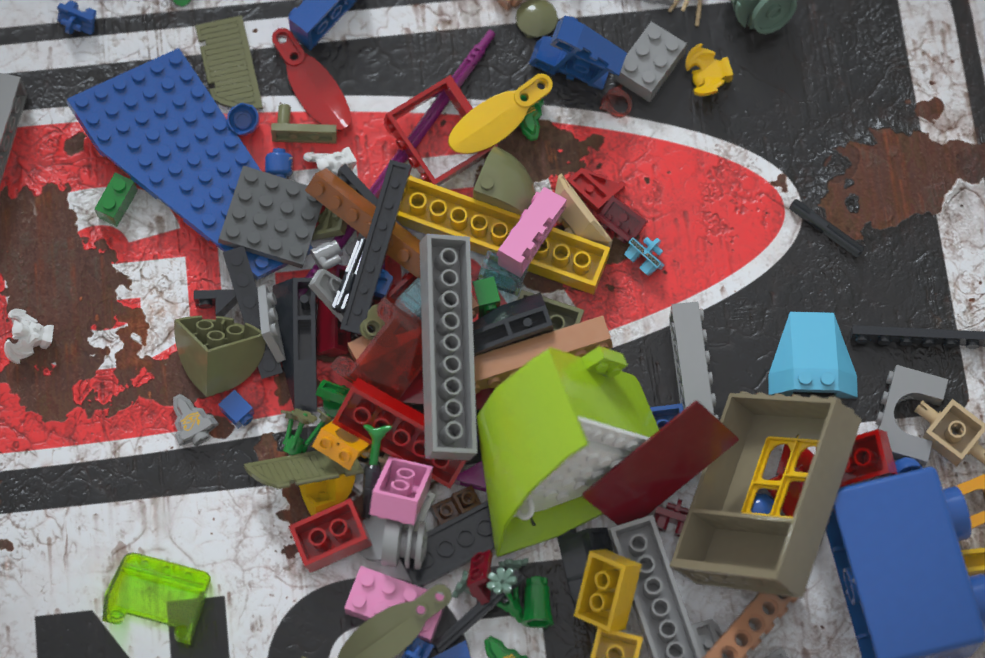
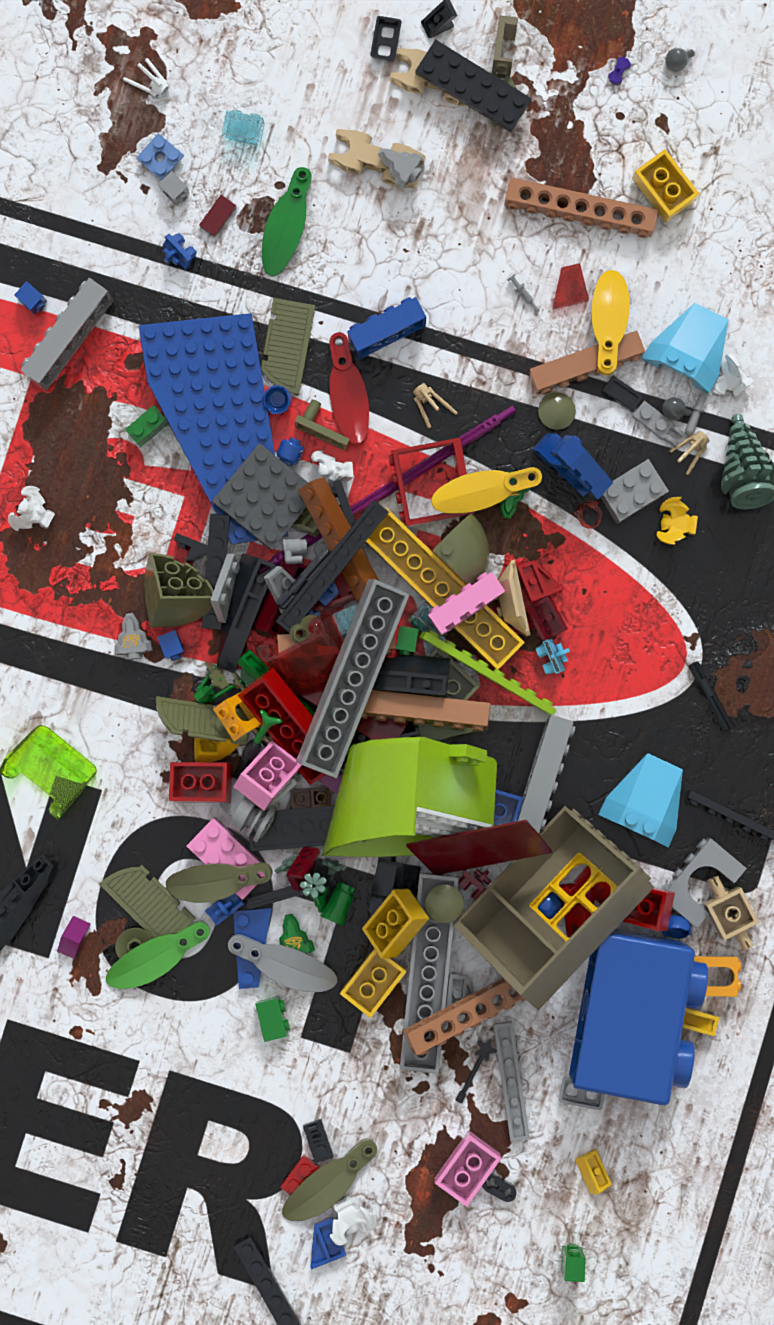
camera: 30 degrees right, 15 degrees up
none -> tan plant [413,383,458,429]
none -> lime plate [419,630,557,715]
none -> olive dish [425,884,464,923]

